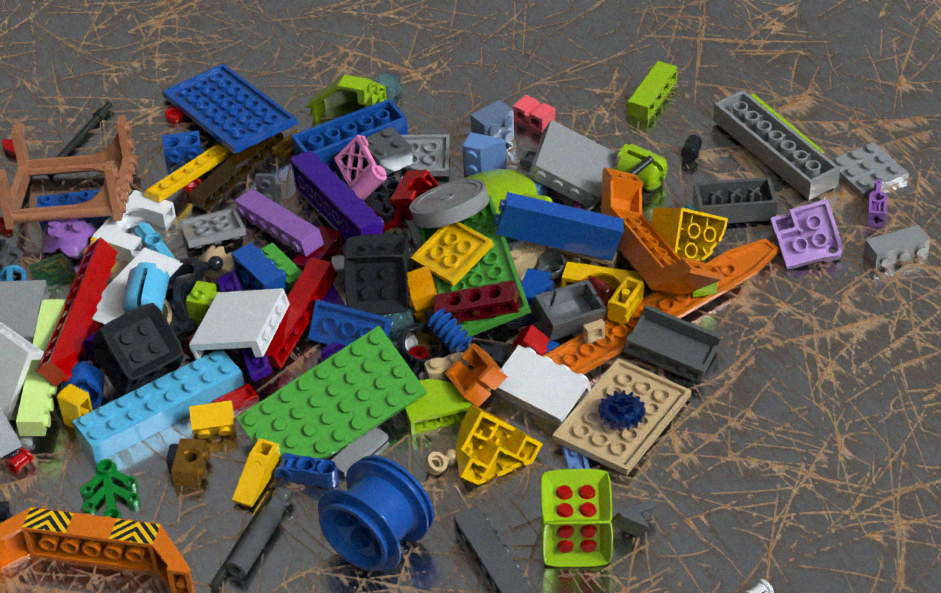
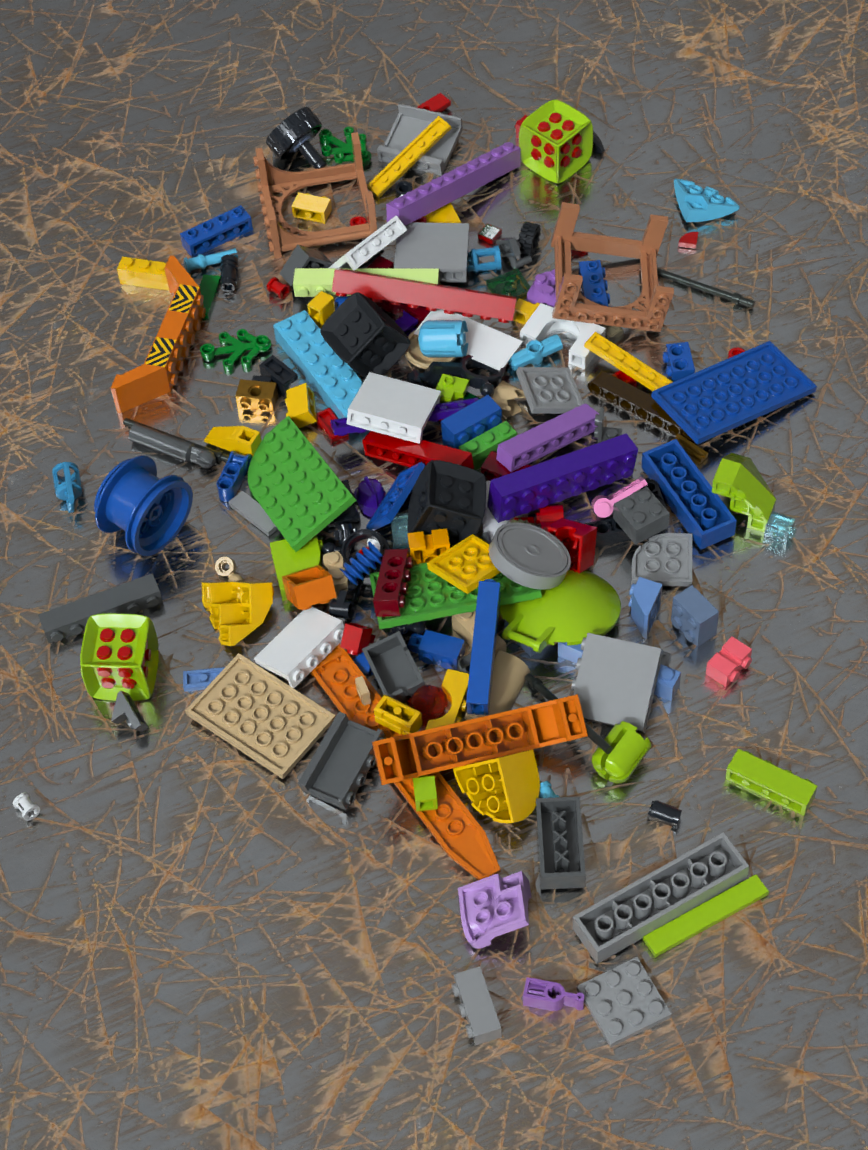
camera: 95 degrees right, 10 degrees up
black beam [371,191,395,223] -> none
clear blue gear [598,390,646,431] -> none
none -> black panel [259,355,298,398]

